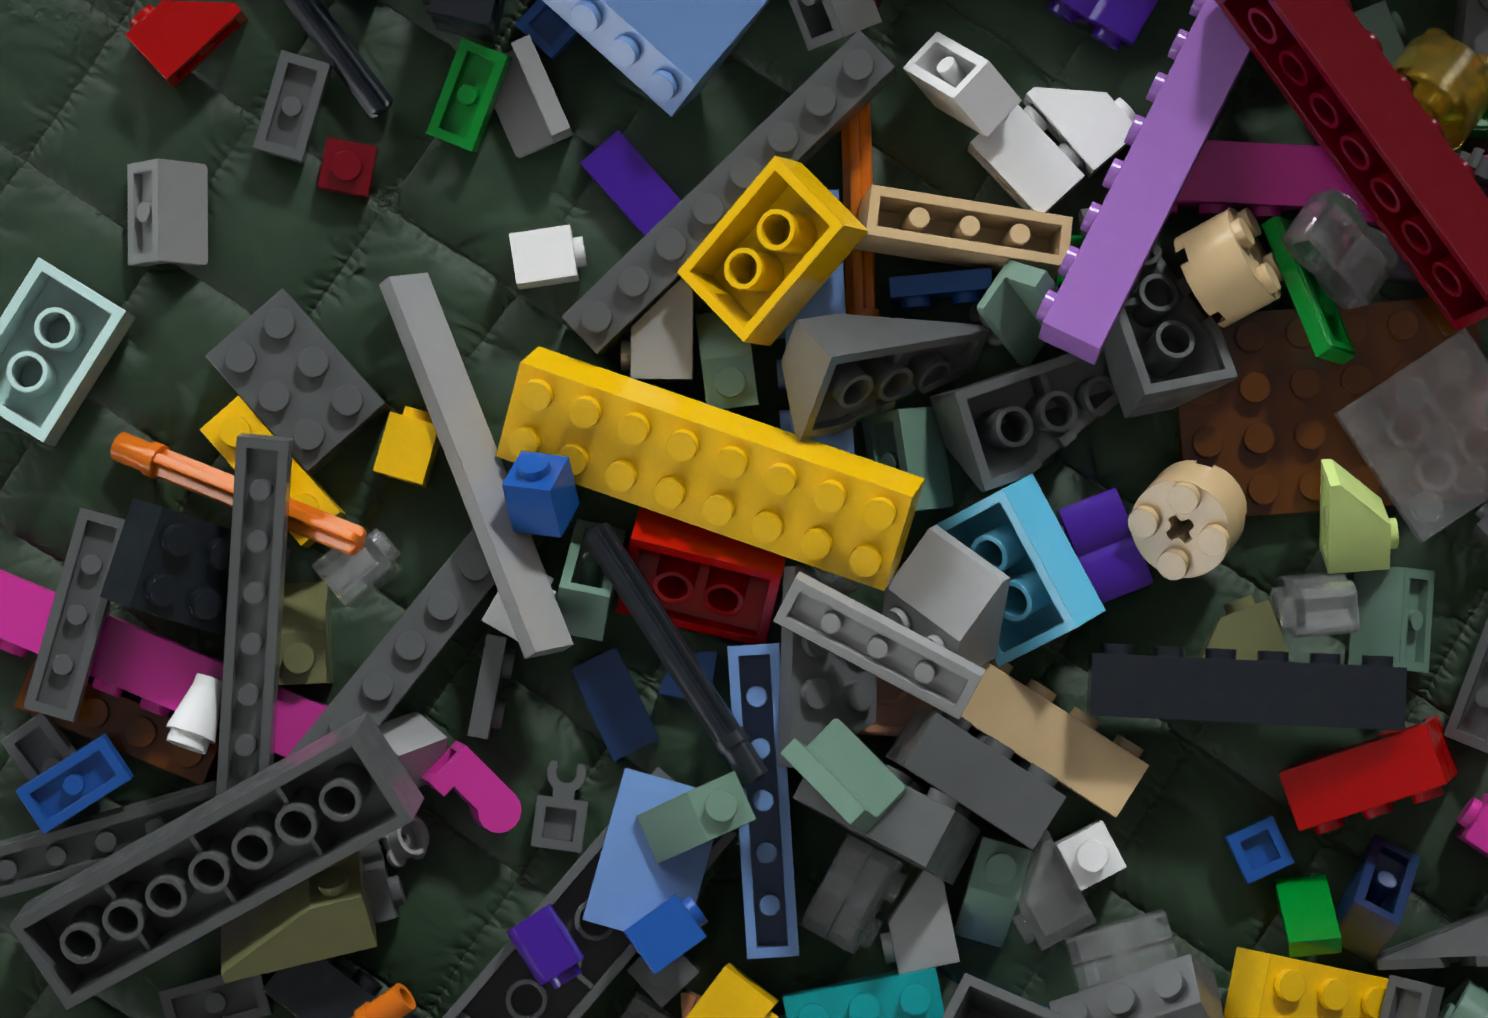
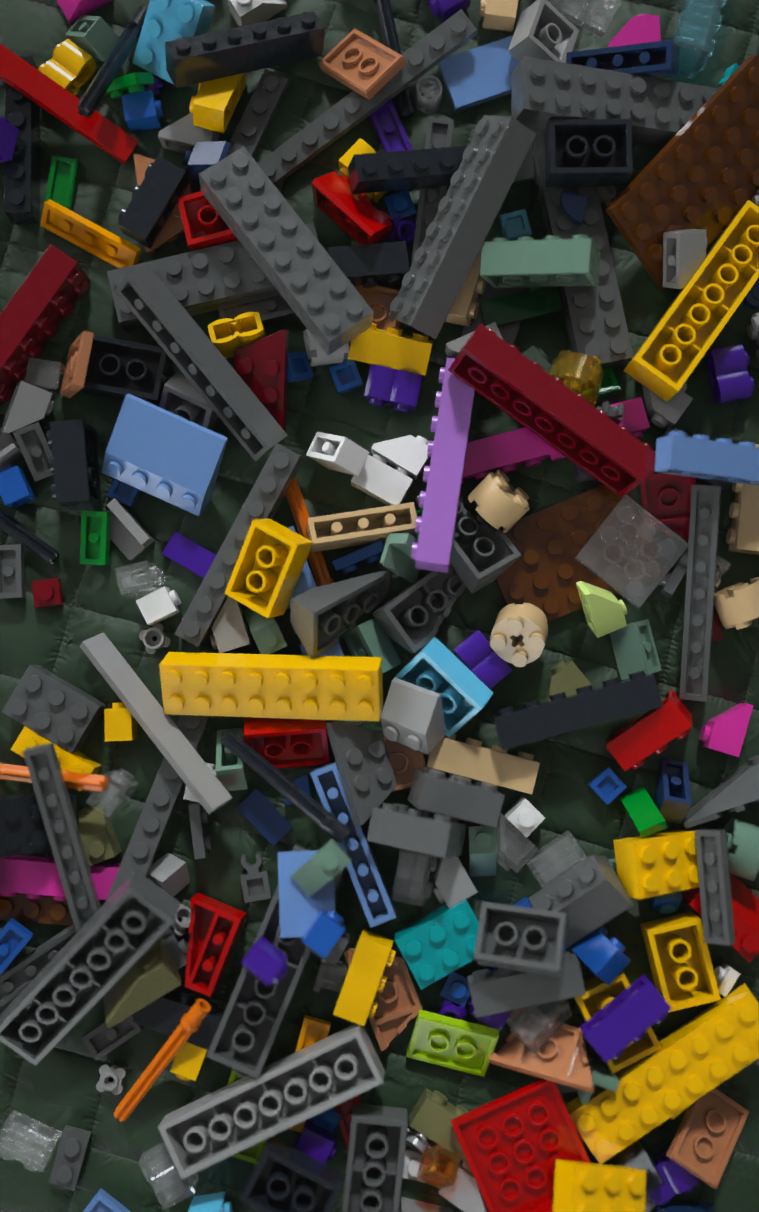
camera: 20 degrees left, 0 degrees up
white cone [166,673,222,754] -> none
dark pink leg [420,741,522,833] -> none
blue brick [502,451,580,538] -> none
light grey plate [773,571,986,719] -> none
sand green panel [780,719,907,834] -> none
green tile [1261,215,1356,364] -> none
clear brick [1270,572,1360,638] -> none
clear brick [1282,189,1399,310] -> none
none -> clear brick [115,561,165,599]
none -> light grey plate [139,623,170,654]
none -> red wedge [185,893,247,997]

